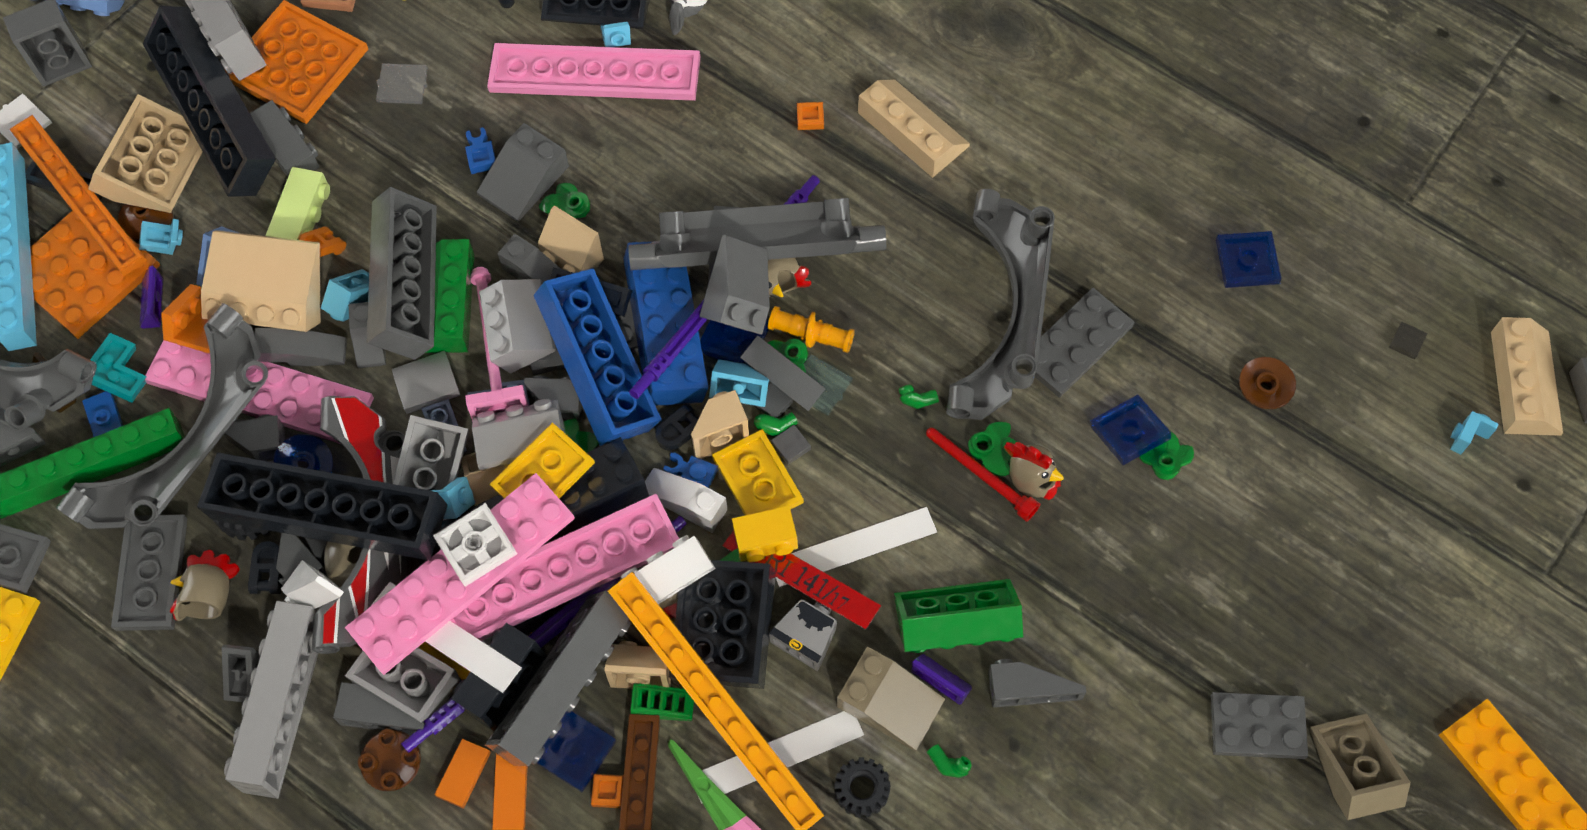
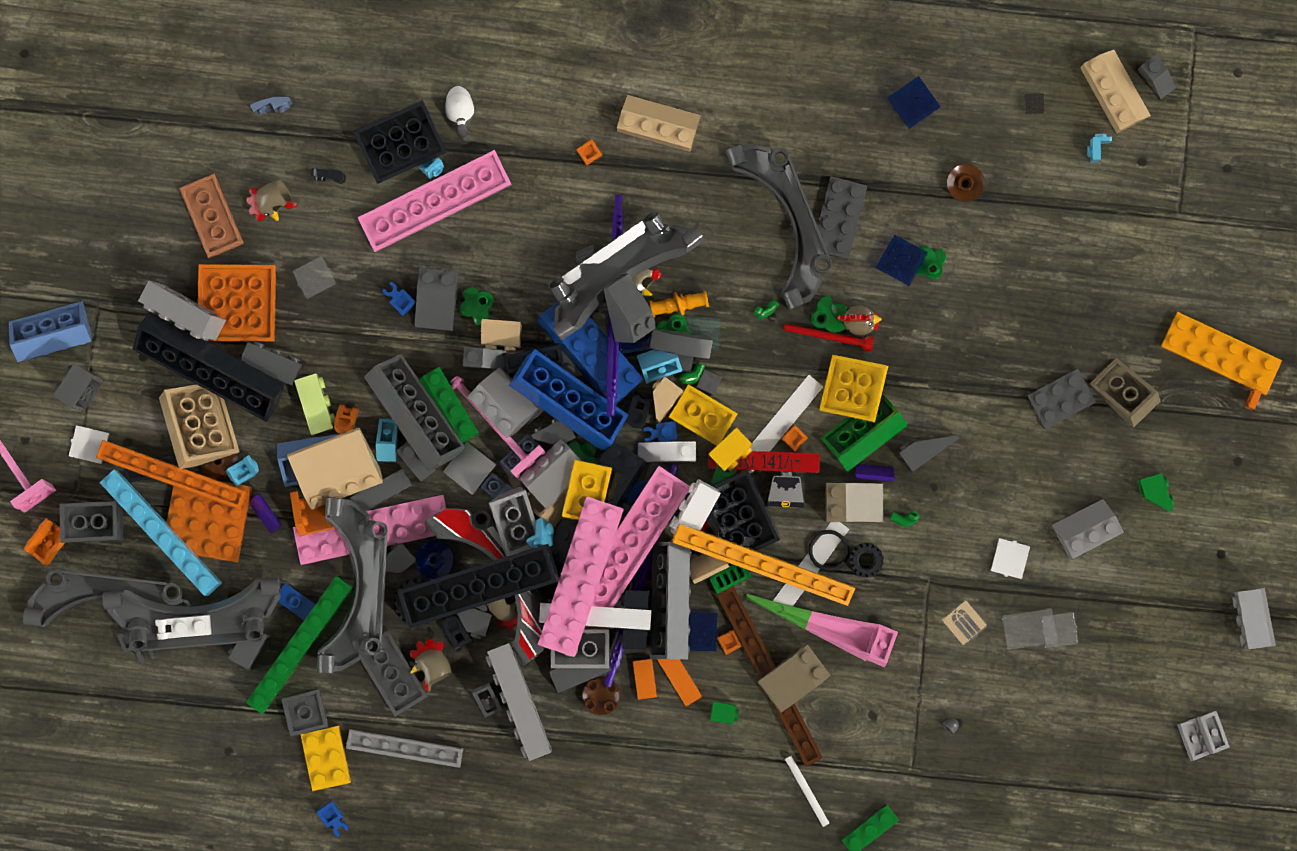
camera: 30 degrees left, 20 degrees up
teal plate [90,333,147,403] -> none
white slope [281,560,344,609] -> none
white piece [433,503,517,587] -> none
none -> light grey tile [346,729,464,768]
none -> orange tile [781,424,808,452]
none -> black tyre [809,530,849,571]
none -> yellow plate [819,355,888,422]

